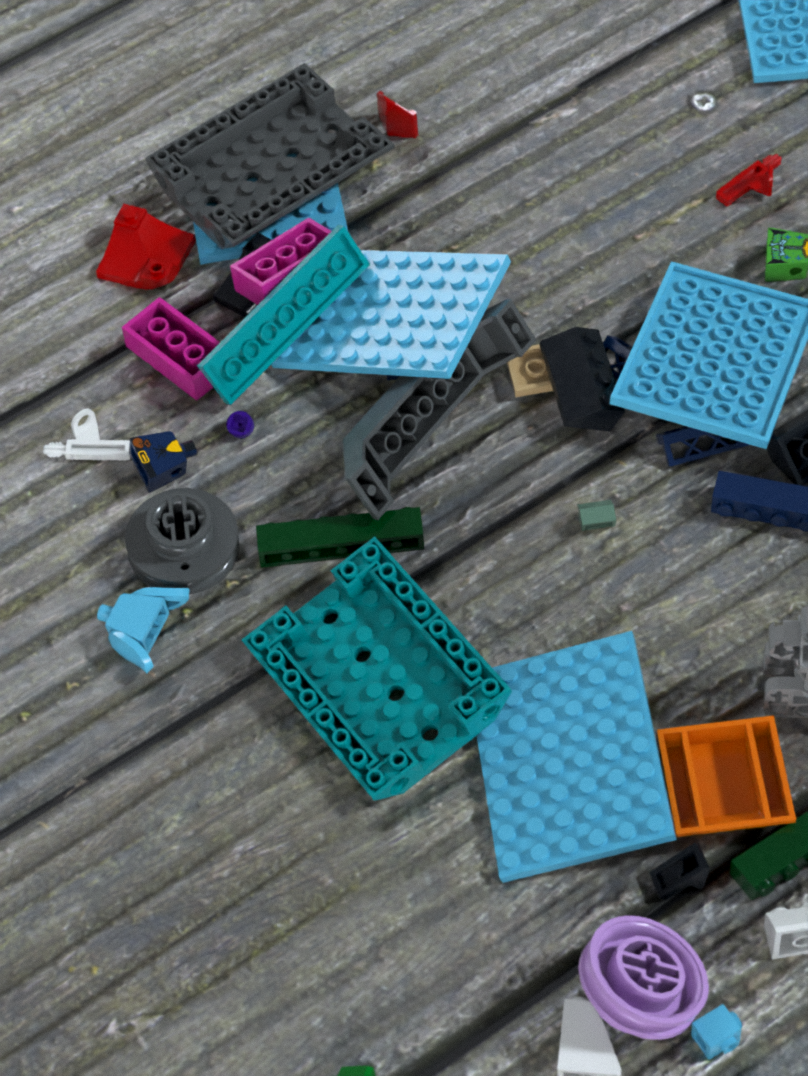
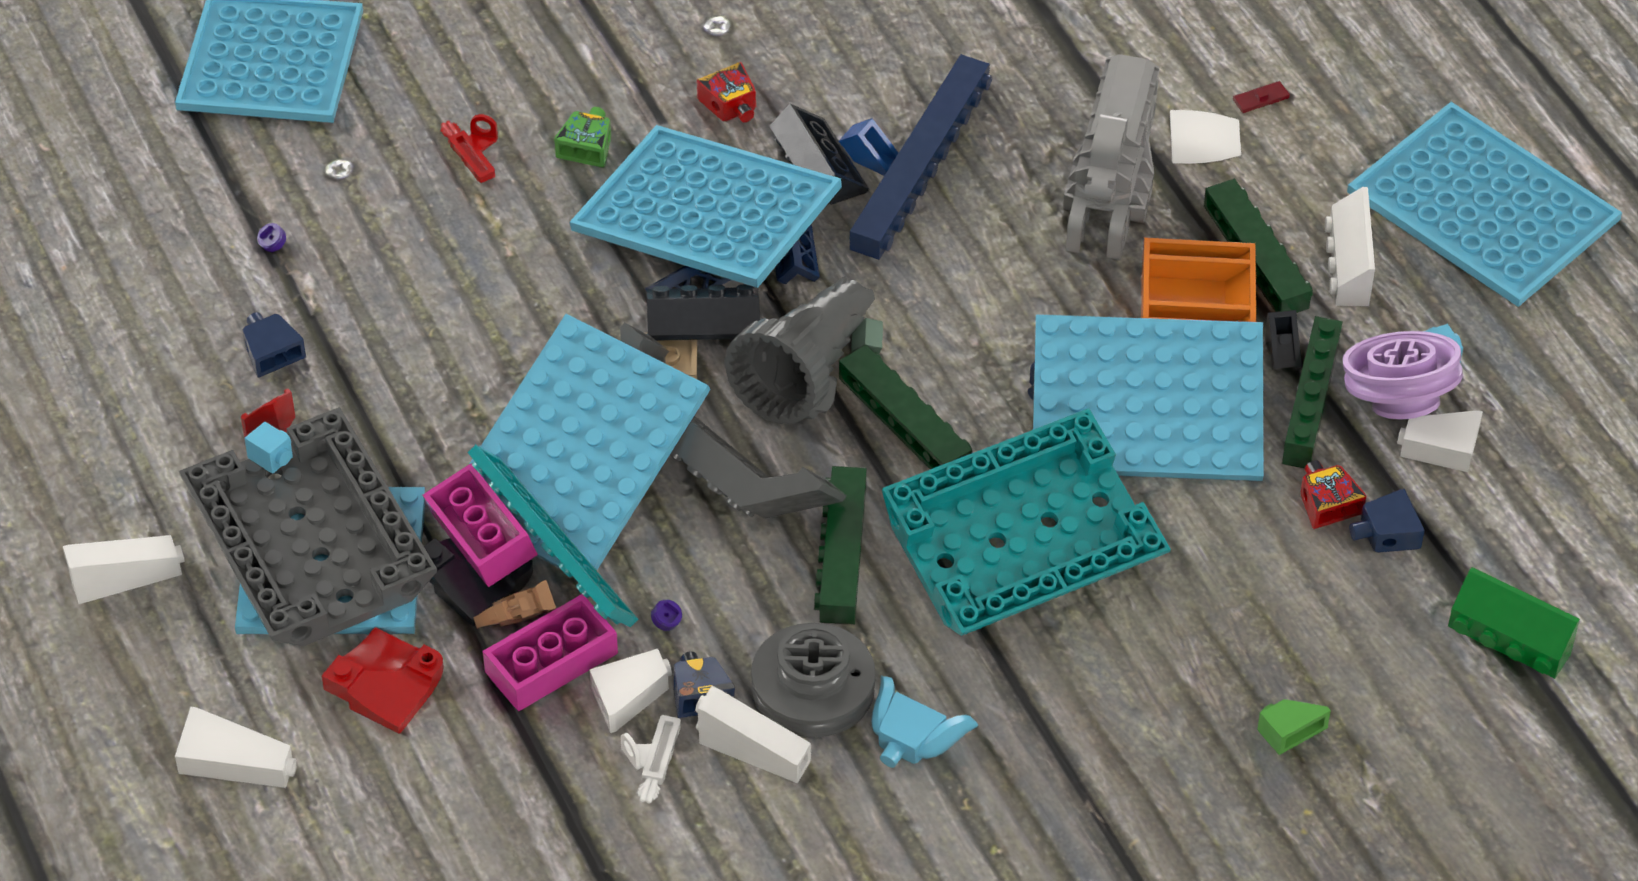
camera: 85 degrees left, 5 degrees down
none -> white slope [63,535,185,604]
none -> white slope [175,707,296,788]
none -> dark blue torso [242,312,306,378]
none -> medium azure brick [244,422,293,474]
none -> dark purple tile [257,223,286,252]
none -> medium nougat piece [473,580,556,628]
none -> white slope [589,649,672,733]
none -> white slope [696,686,811,783]
none -> dark grey cone [724,276,875,424]
none -> dark green brick [839,345,972,469]
none -> bright green slope [1257,699,1331,755]
none -> dark green brick [1282,316,1343,469]
none -> red torso [1300,460,1367,529]
none -> dark blue torso [1349,489,1425,553]

